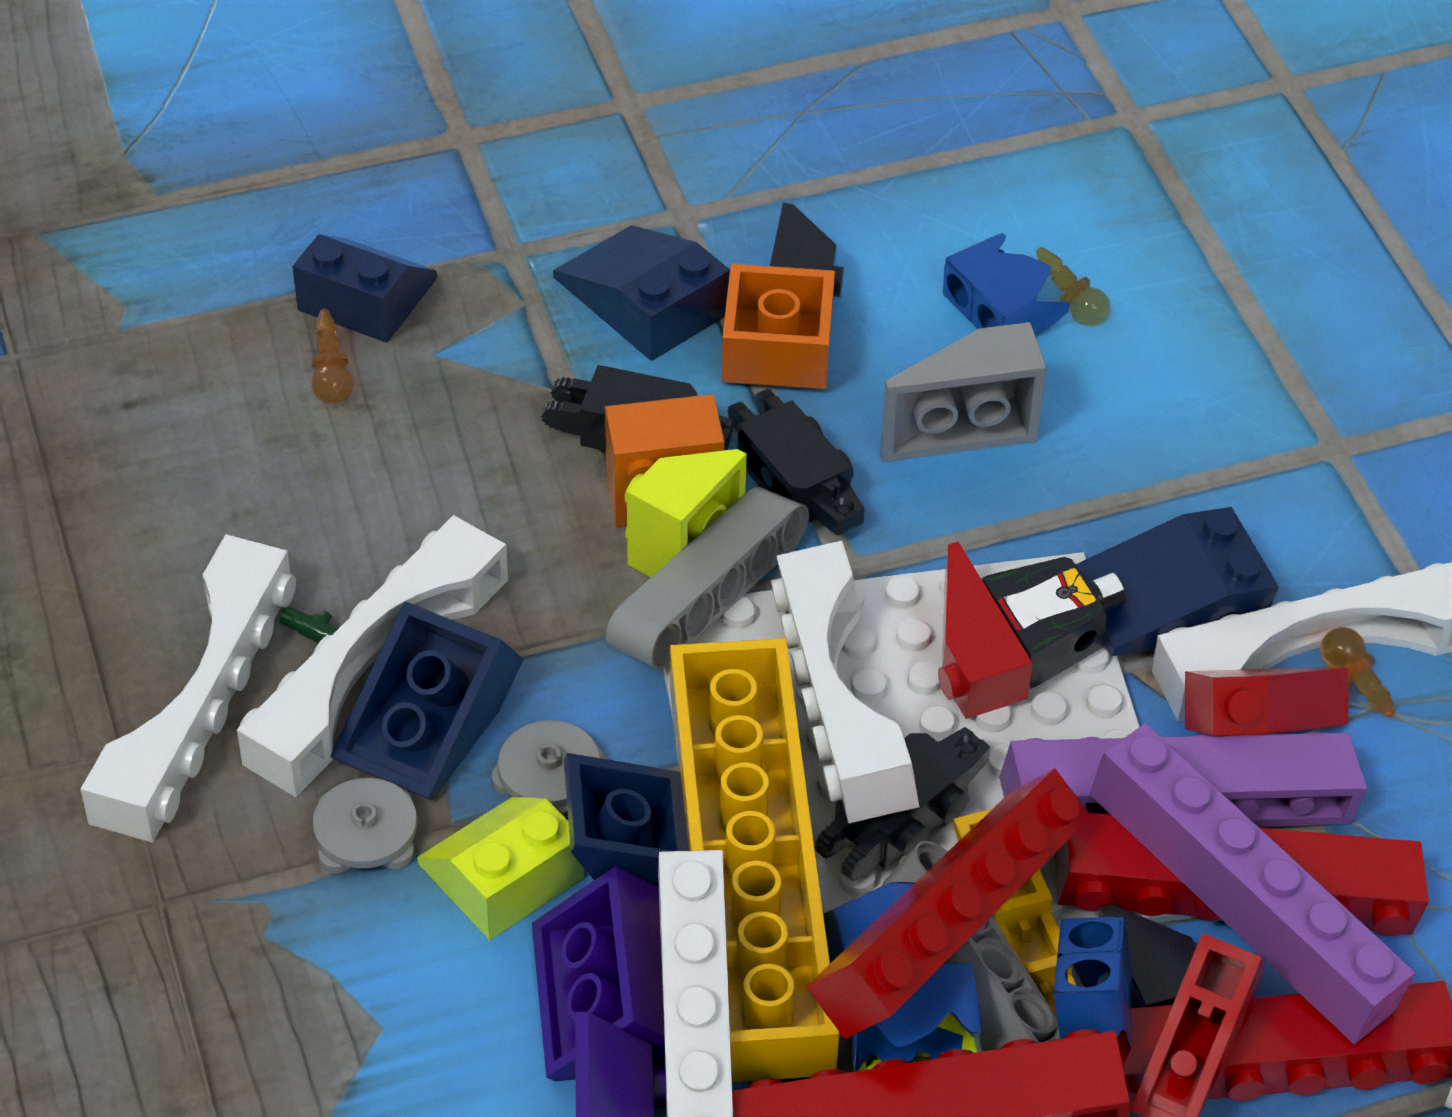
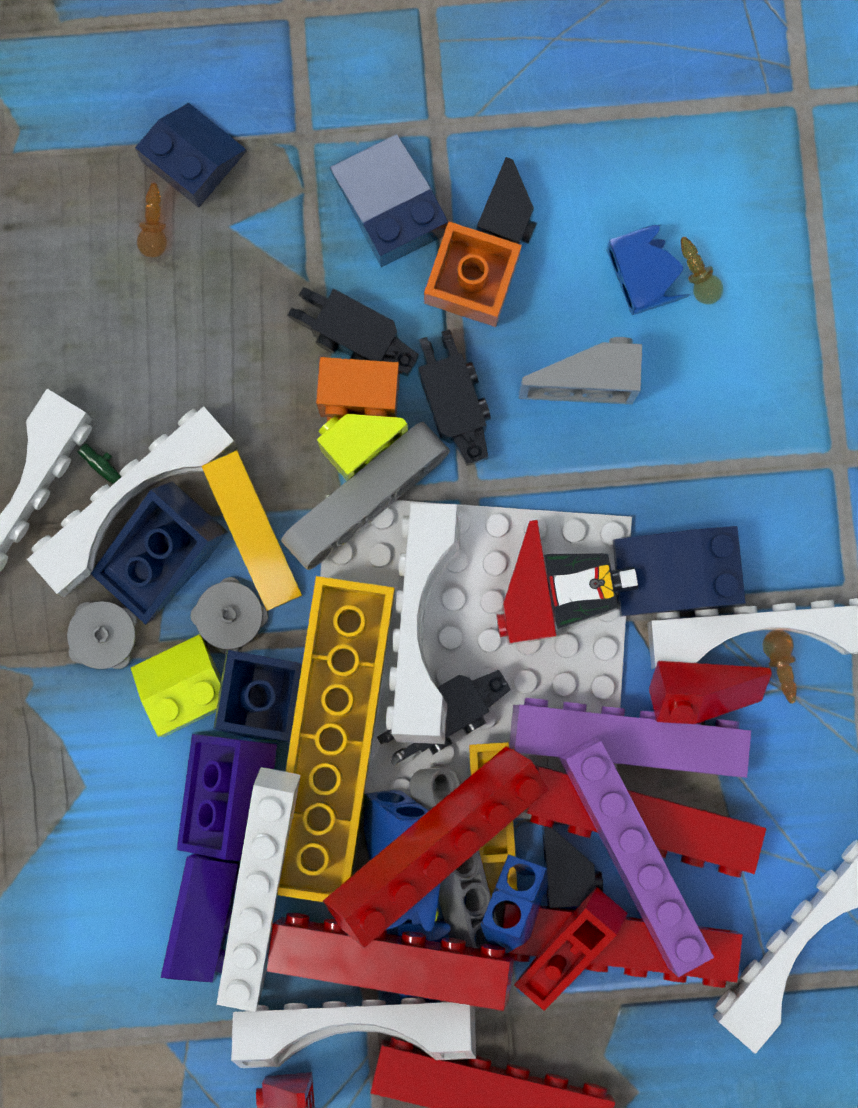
camera: 15 degrees right, 35 degrees up
none -> yellow slope [201,451,302,611]

